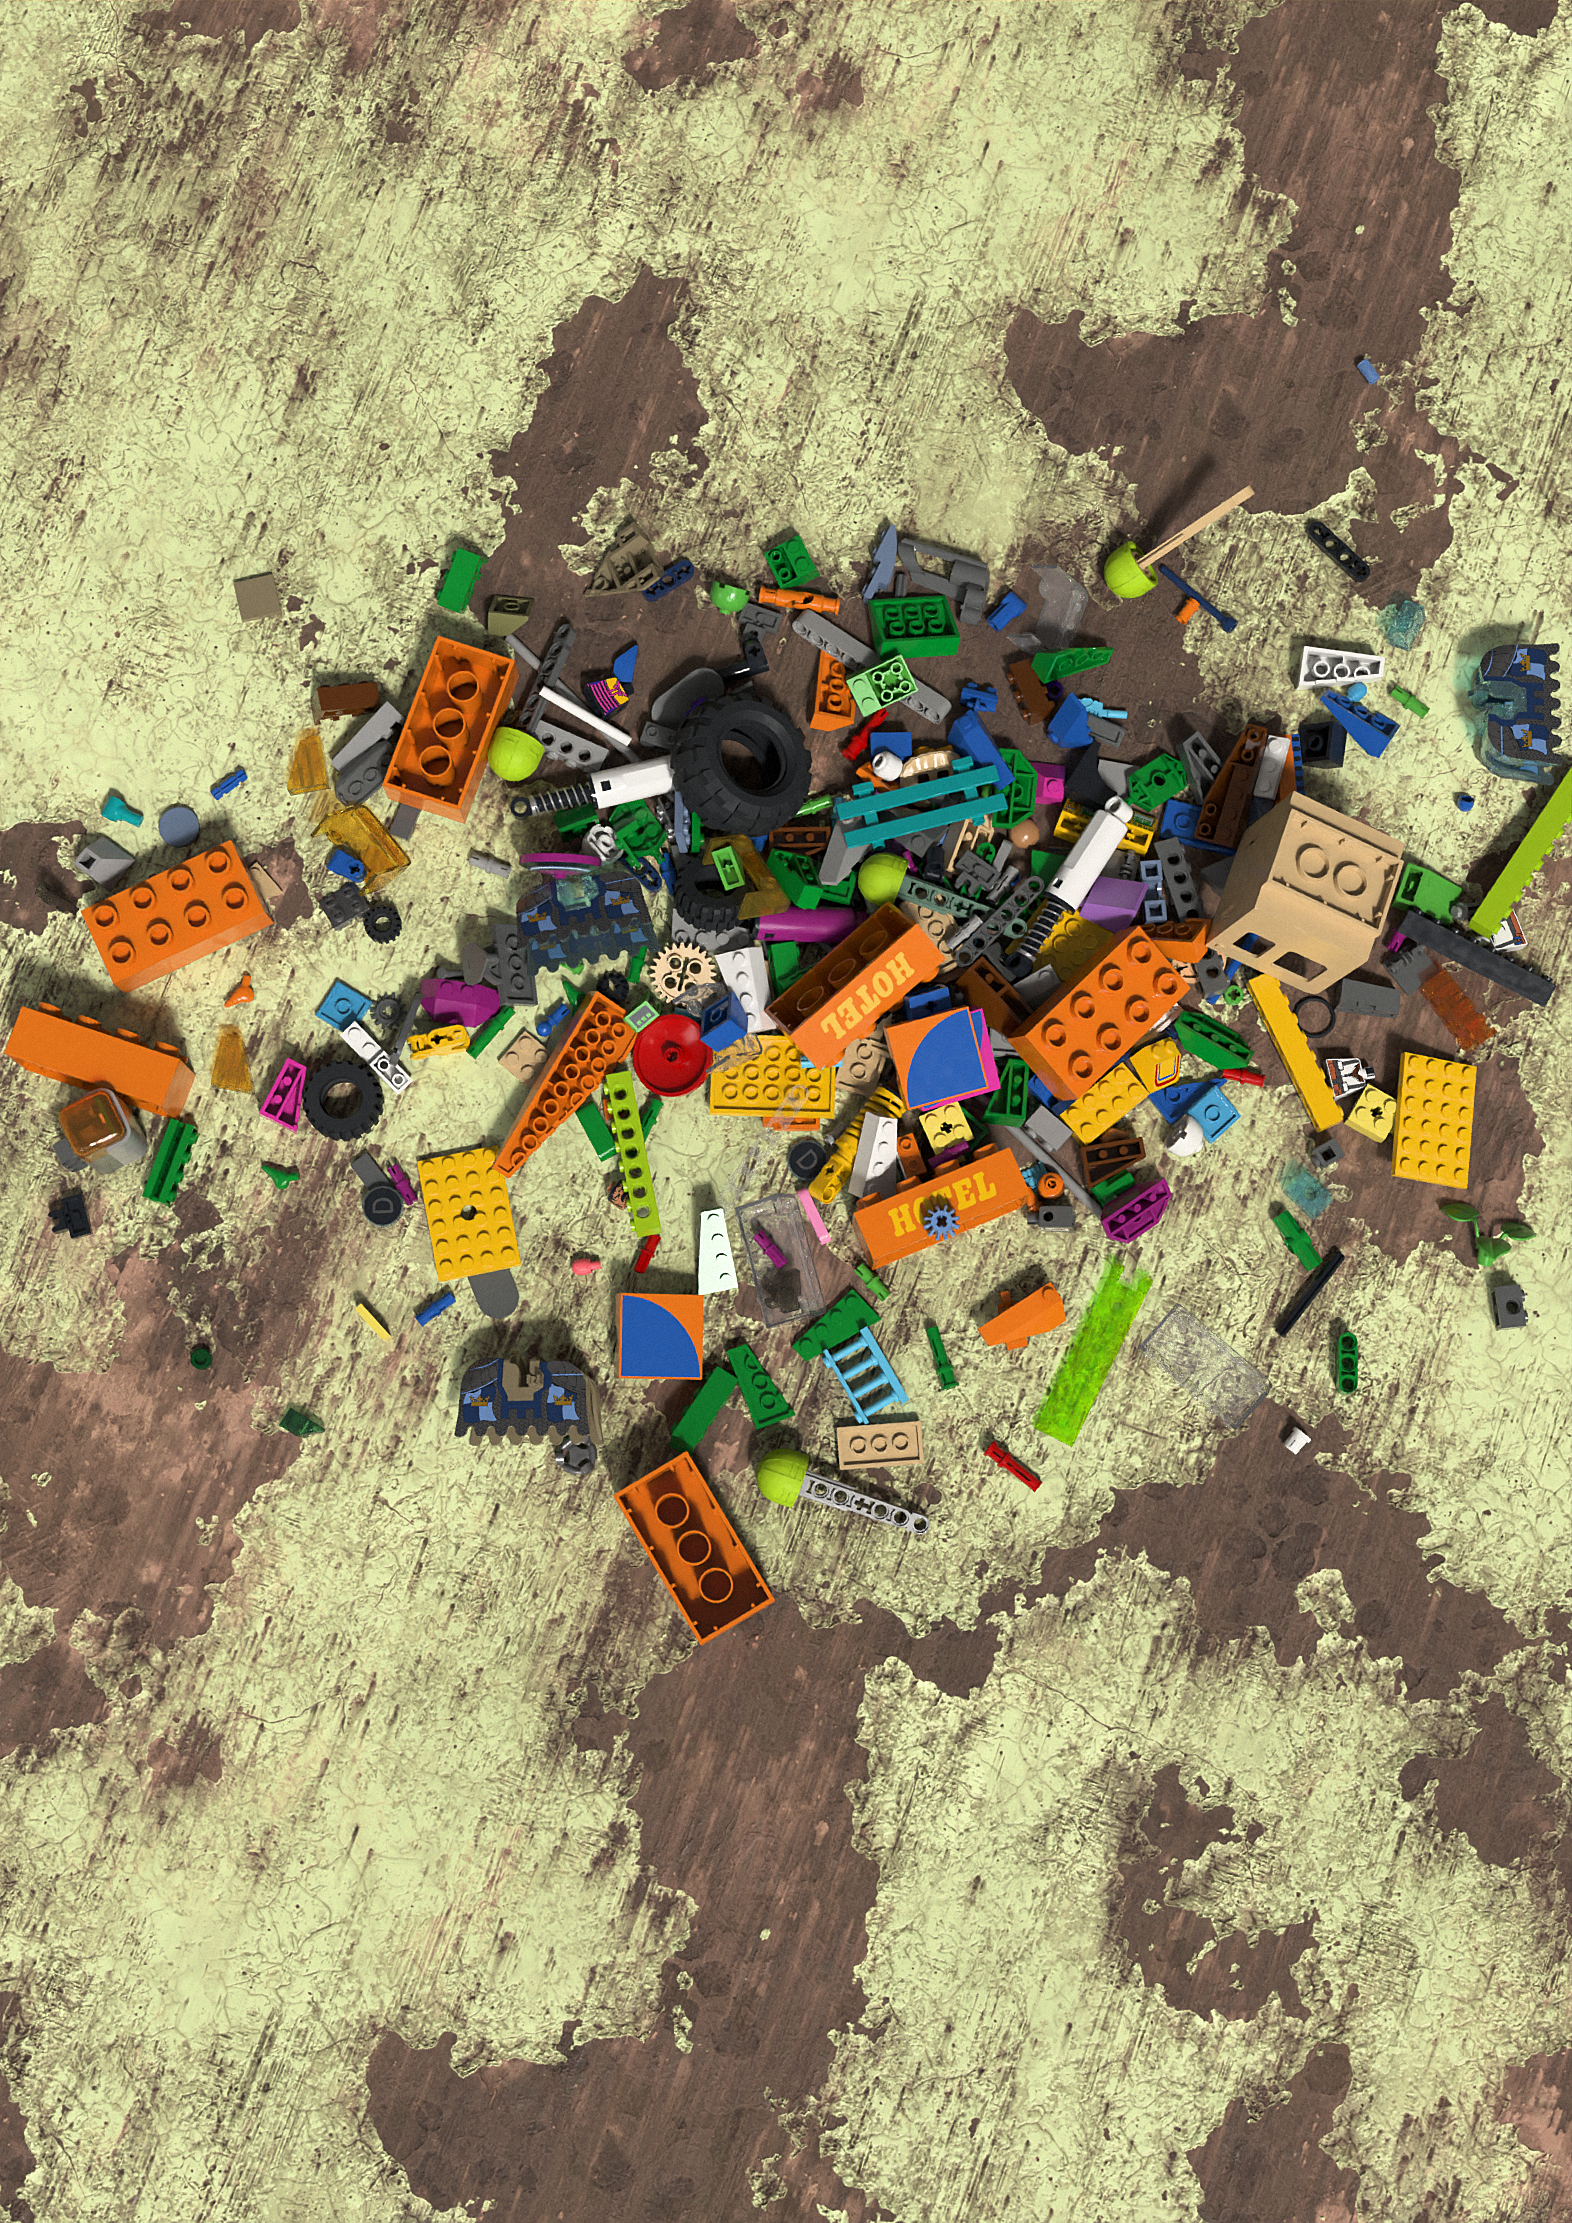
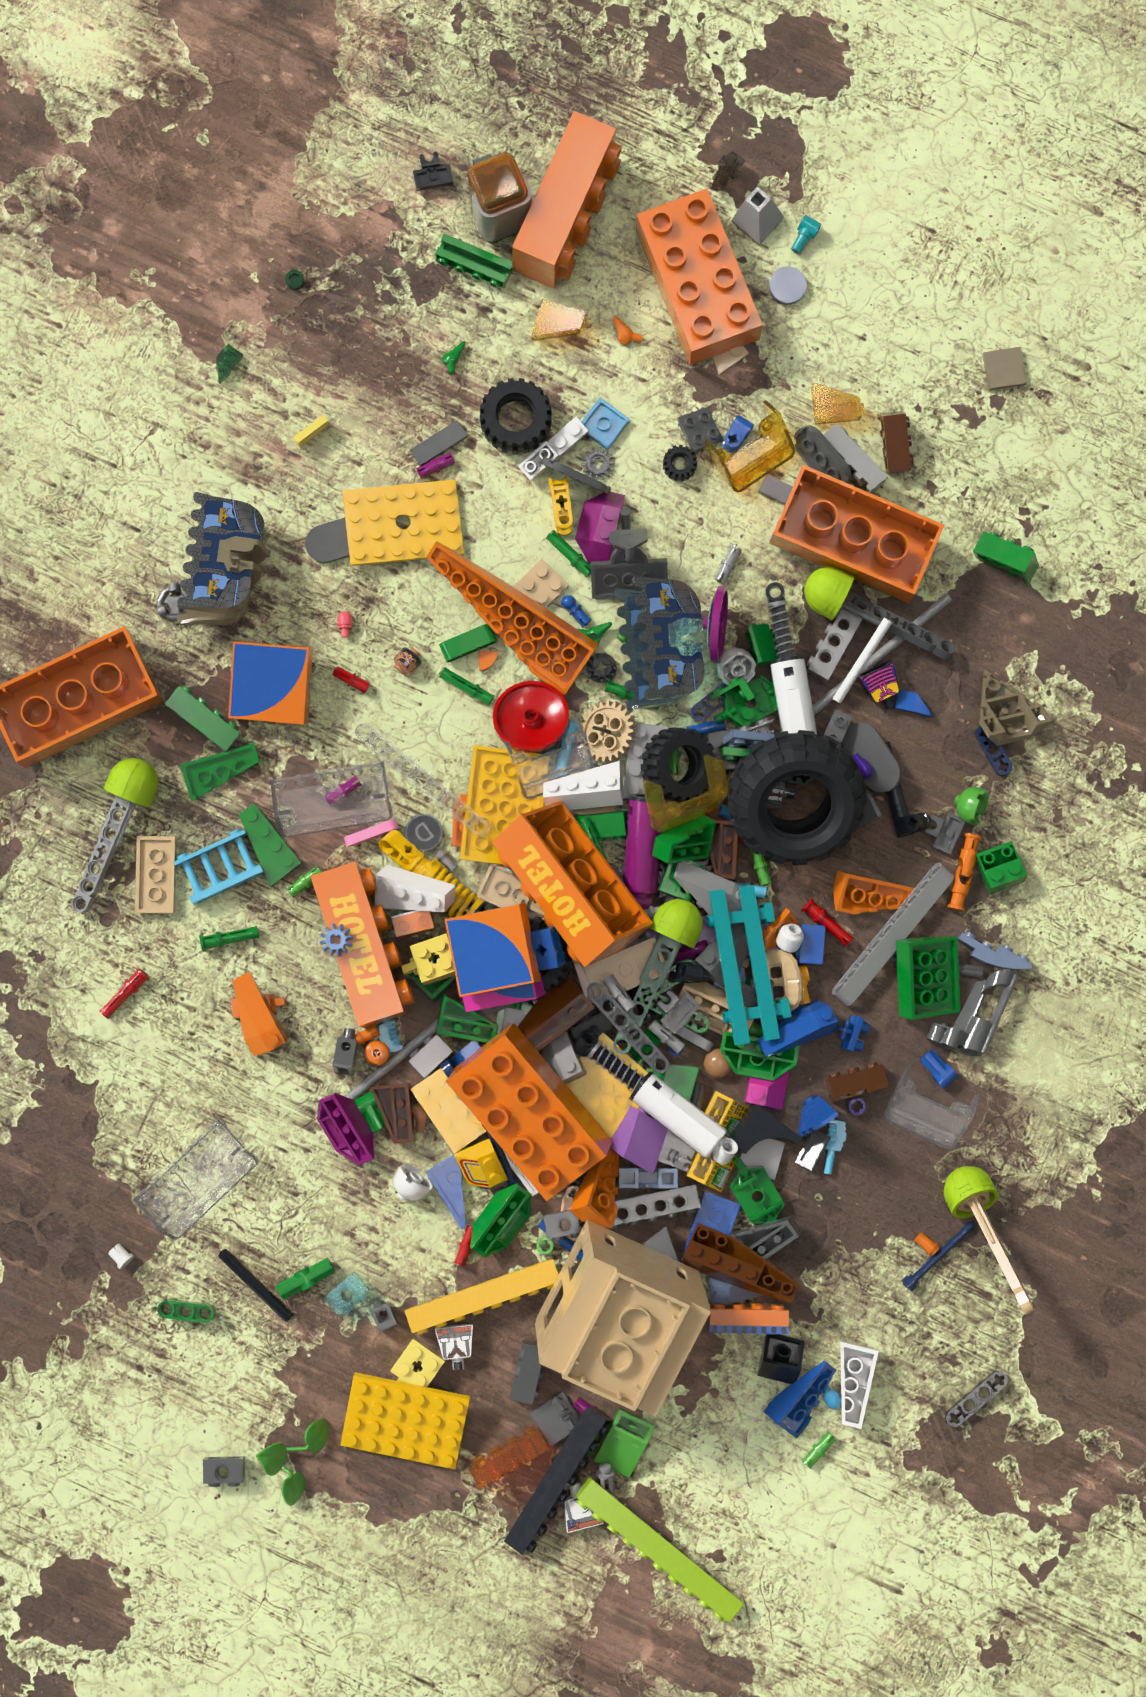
camera: 90 degrees right, 5 degrees up
blue axle [210,769,248,800] -> none
dark pink wedge [259,1058,307,1134] -> none
black tile [362,1186,404,1228] -> none
blue pin [414,1291,456,1327] -> none
olive slope [488,595,535,637] -> none
lime brick [603,1070,662,1238] -> none
bright green slope [622,990,662,1033] -> none
wing [697,1206,738,1295] -> none
blue slope [700,991,748,1053] -> none
bright green slope [711,845,746,891] -> none
clear smoke plate [762,1268,802,1314] -> none
bright green slope [846,654,919,717] -> none
magenta pin [928,1139,972,1170] -> none
green wedge [1031,647,1114,684] -> none
clear neon green hinge [1034,1262,1153,1447] -> none
dark azure tile [1183,1085,1241,1144] -> none
white plate [1253,735,1291,800] -> none
black piece [1294,997,1336,1038] -> none
clear light blue brick [1388,600,1426,651] -> none
blue hinge [1457,795,1475,812] -> none
animal [1467,643,1563,786] -> none

